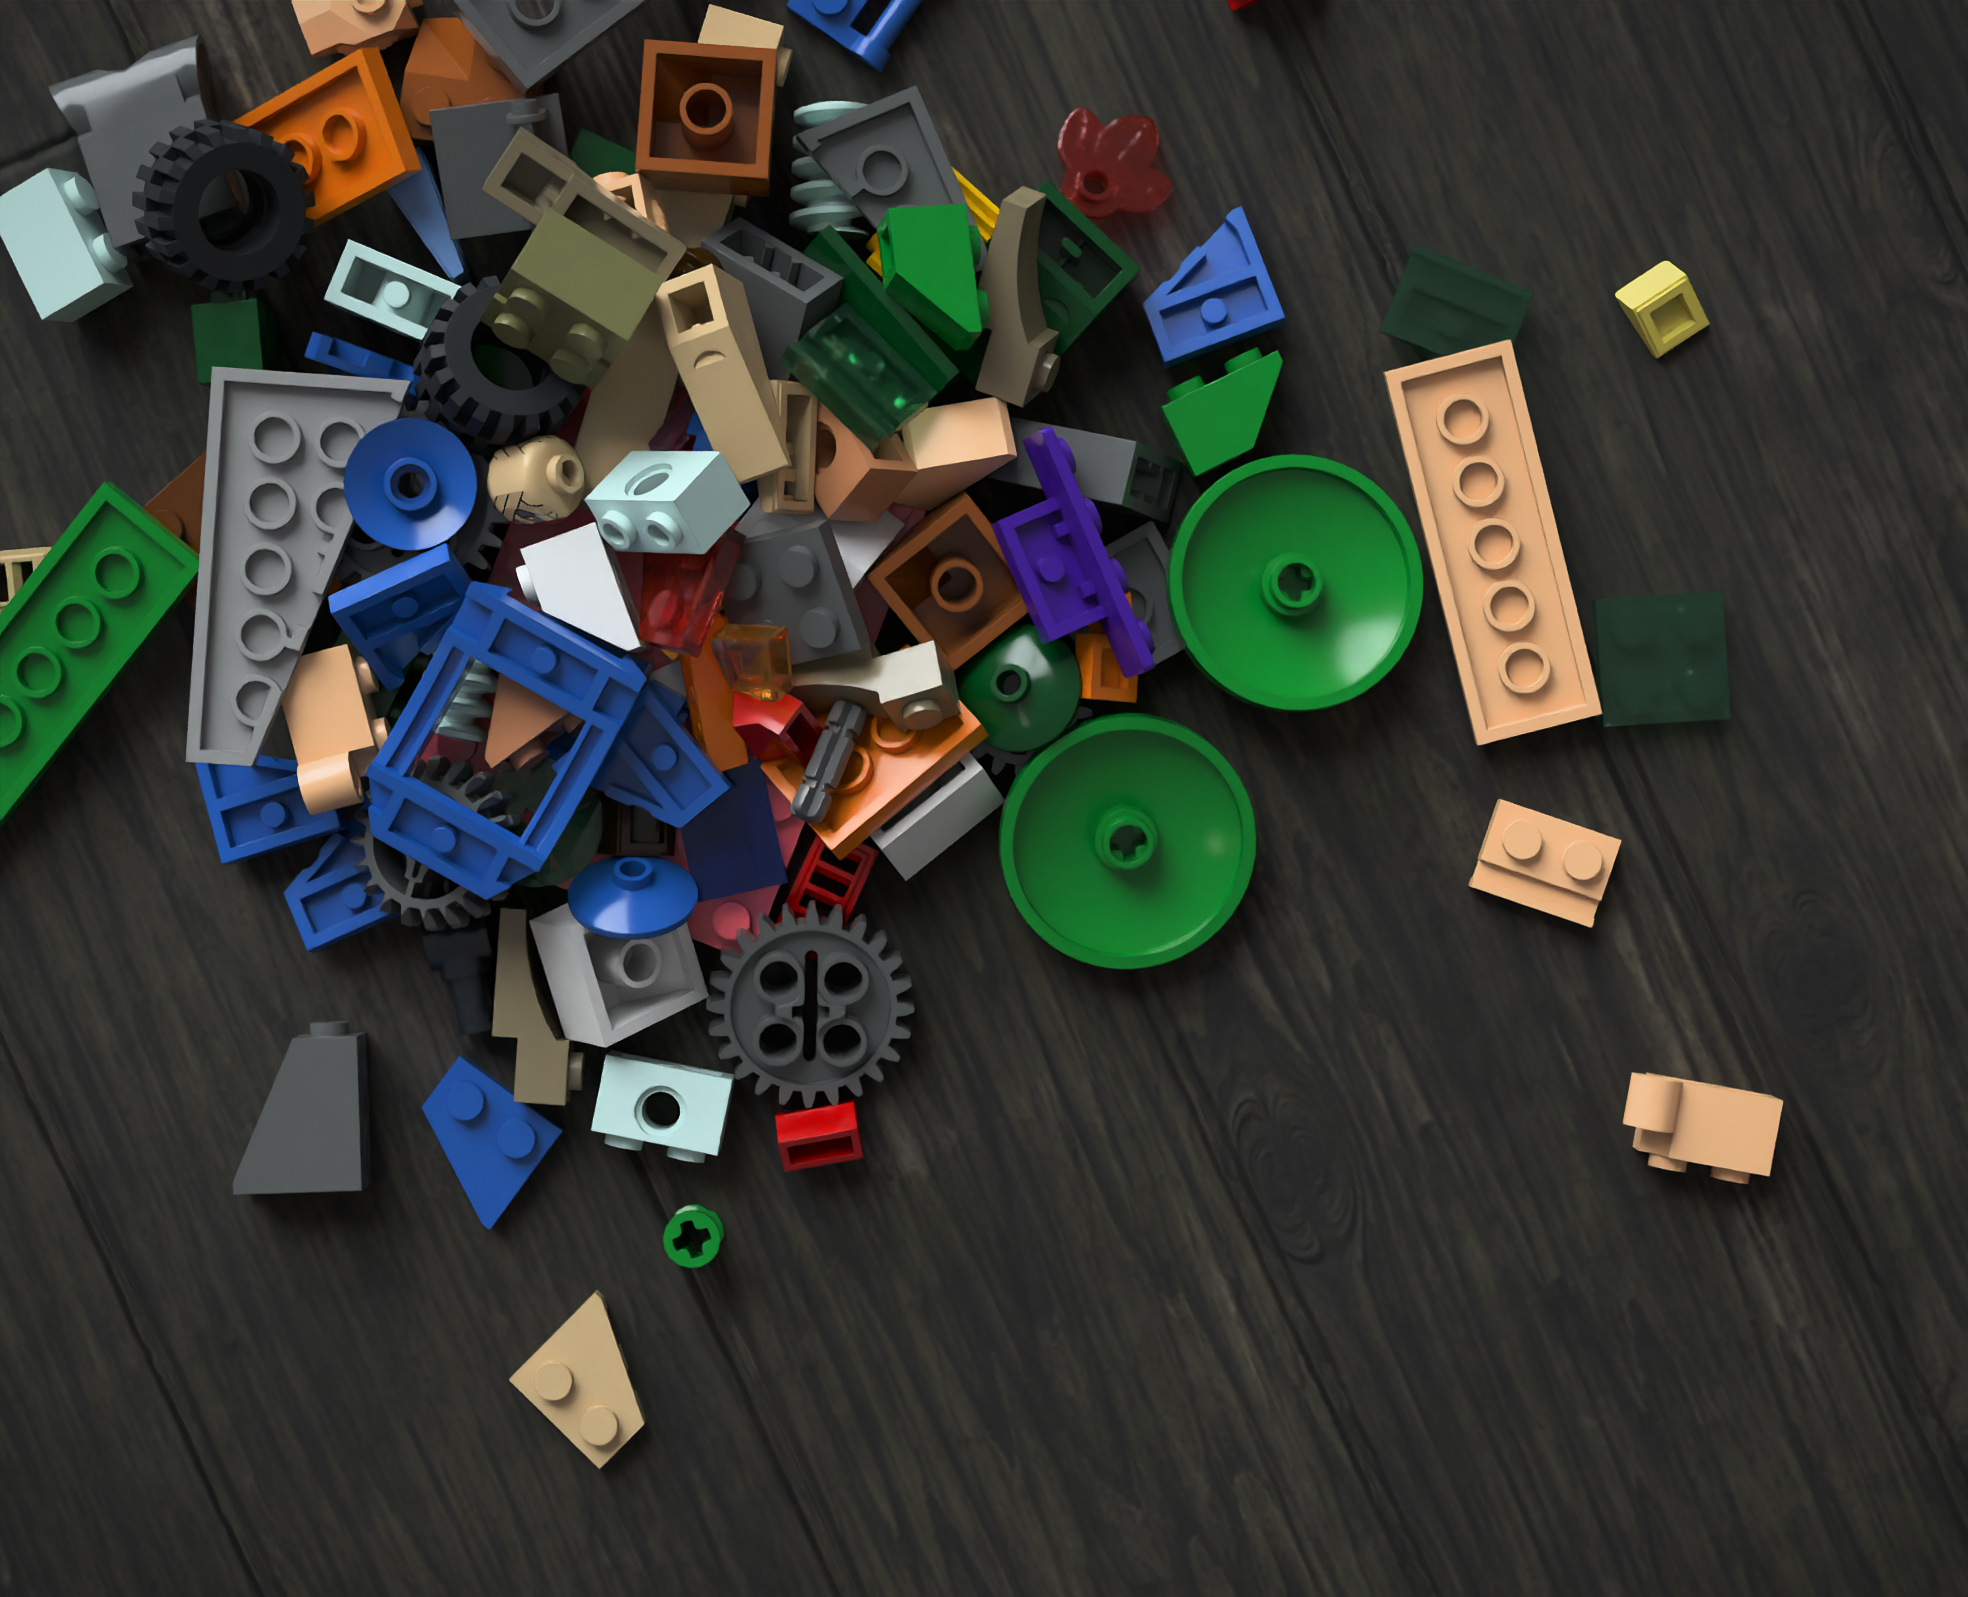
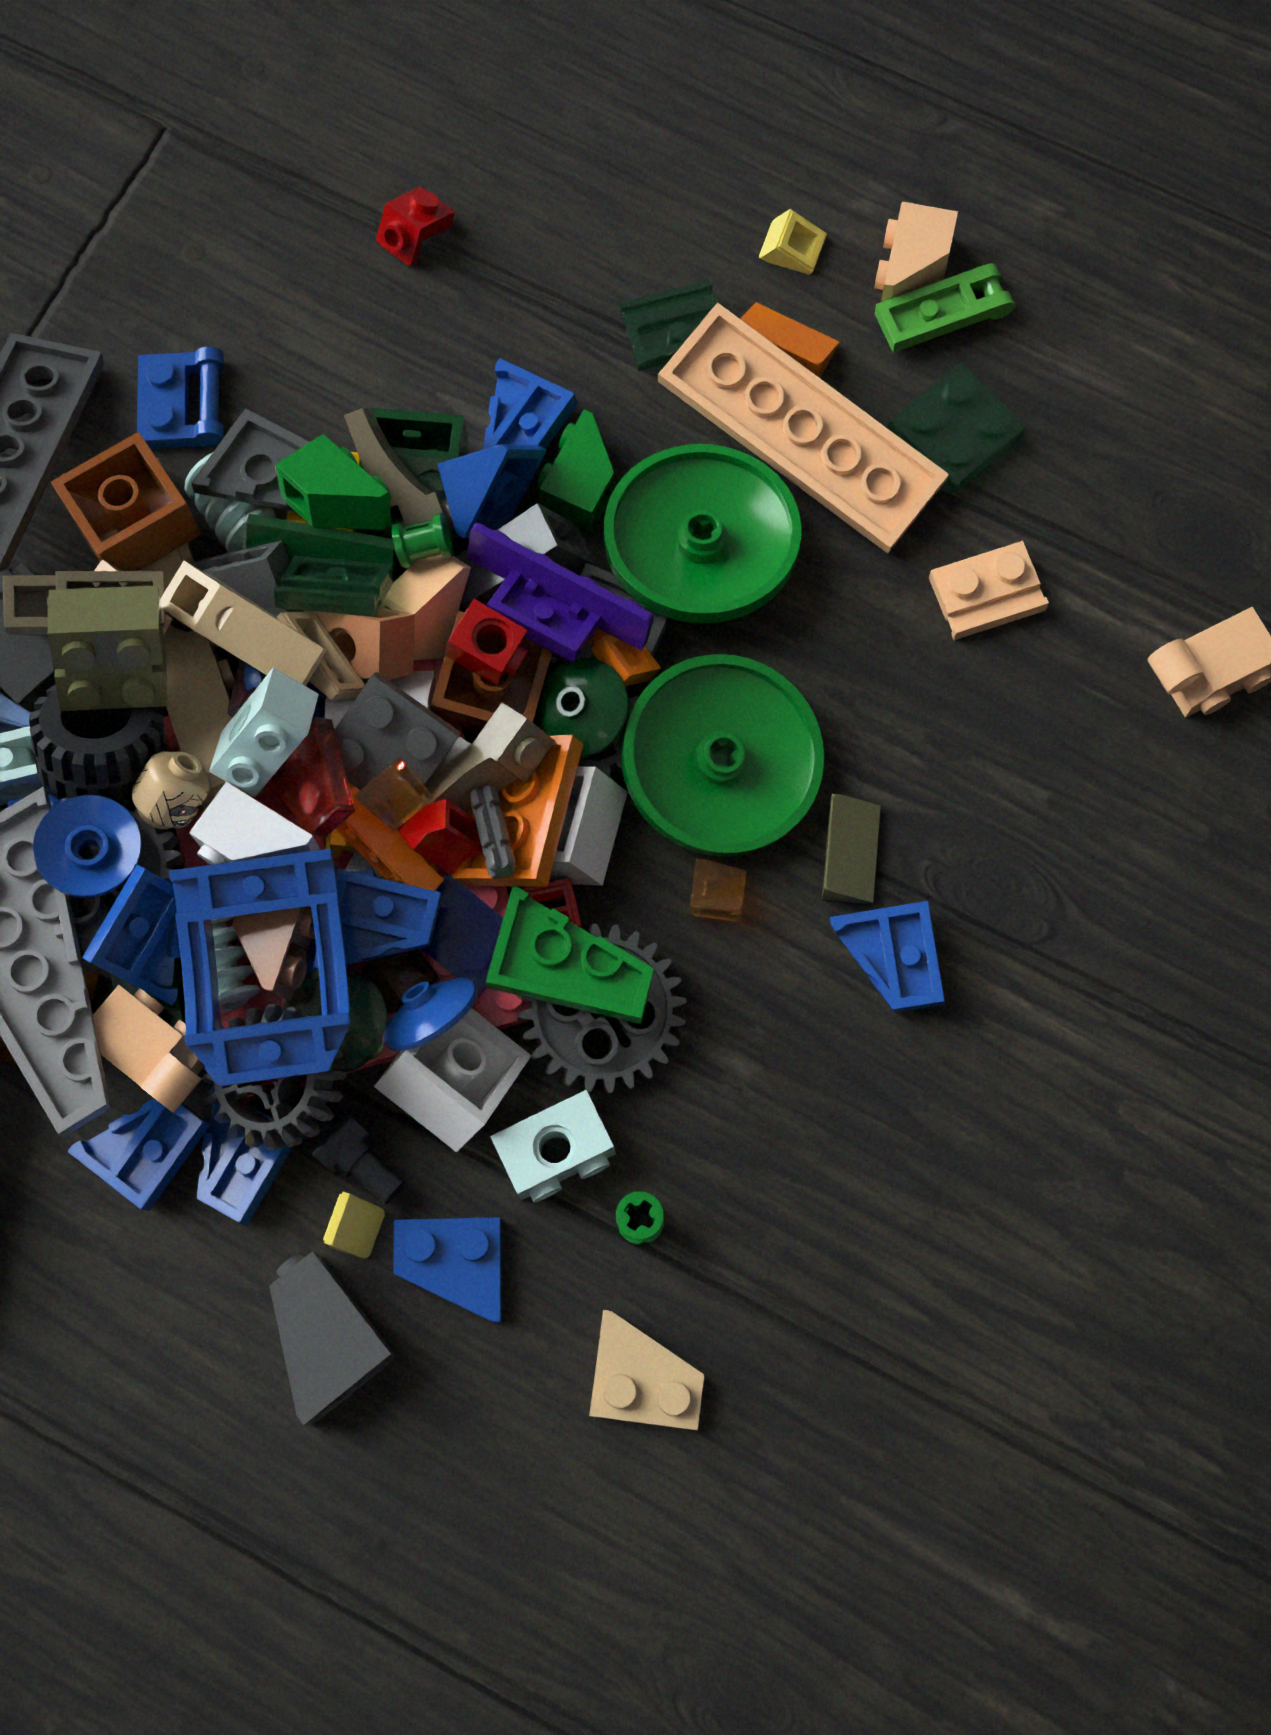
camera: 35 degrees left, 15 degrees down
dark tan slope [492,905,585,1106] -> none
red piece [775,1099,864,1172] -> none
clear red plate [1056,106,1173,221] -> none
none -> light yellow slope [323,1192,385,1259]
none -> green bush [391,513,454,568]
none -> blue slope [437,444,547,538]
none -> red brick [445,599,529,686]
none -> green wing [486,884,654,1024]
none -> clear orange slope [690,858,747,922]
none -> orange slope [740,302,840,378]
none -> olive slope [822,794,881,905]
none -> blue wing [830,901,946,1013]
none -> light nougat slope [874,202,958,302]
none -> bright green plate [875,263,1016,353]

